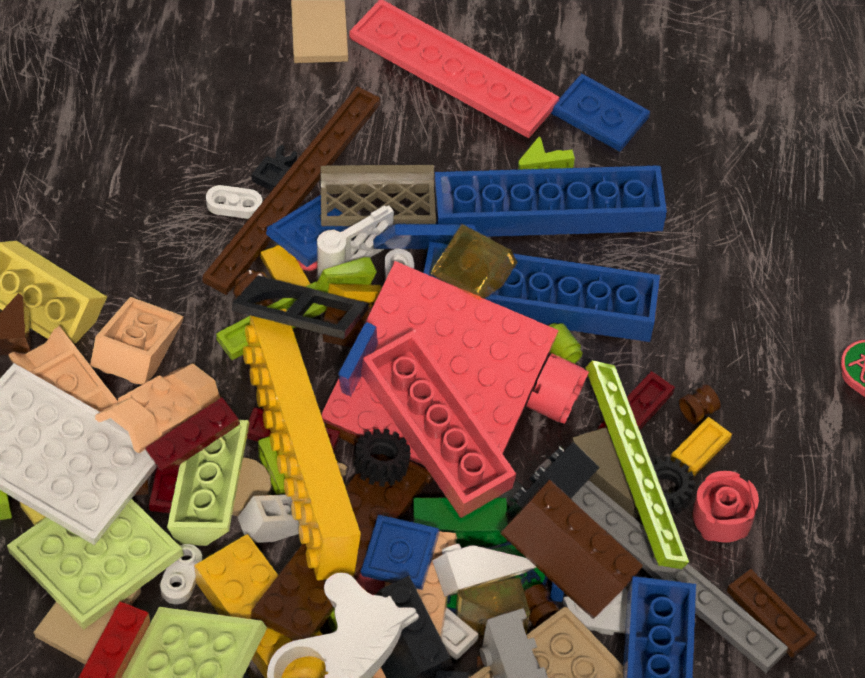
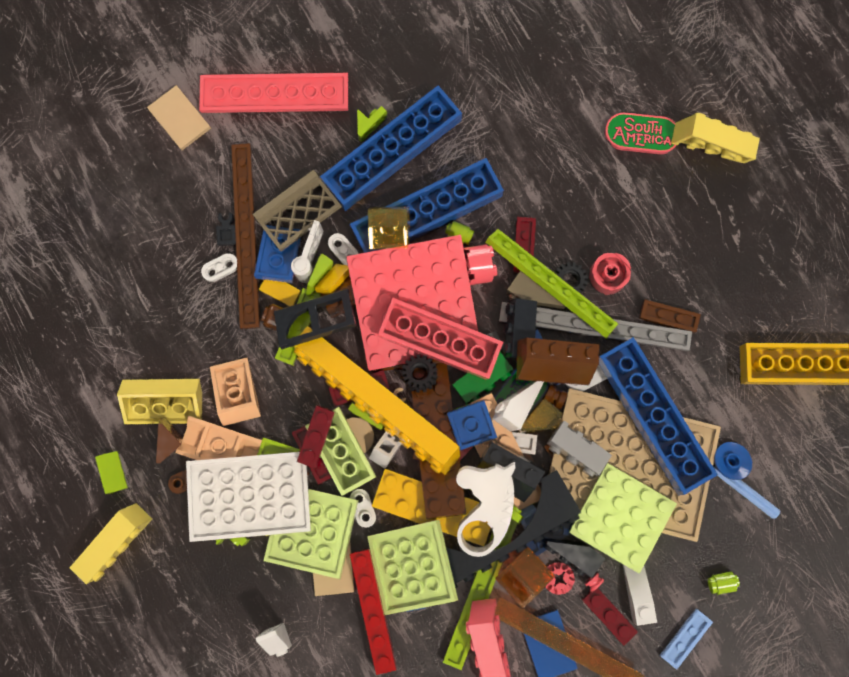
camera: 30 degrees left, 25 degrees up
light nougat piece [95,363,220,453] -> none
blue tile [338,322,378,397] -> none
blue tile [373,224,476,249] -> none
blue tile [551,73,650,152] -> none
yellow tile [671,417,732,476] -> none
reddish brown wheel [679,384,721,424] -> none

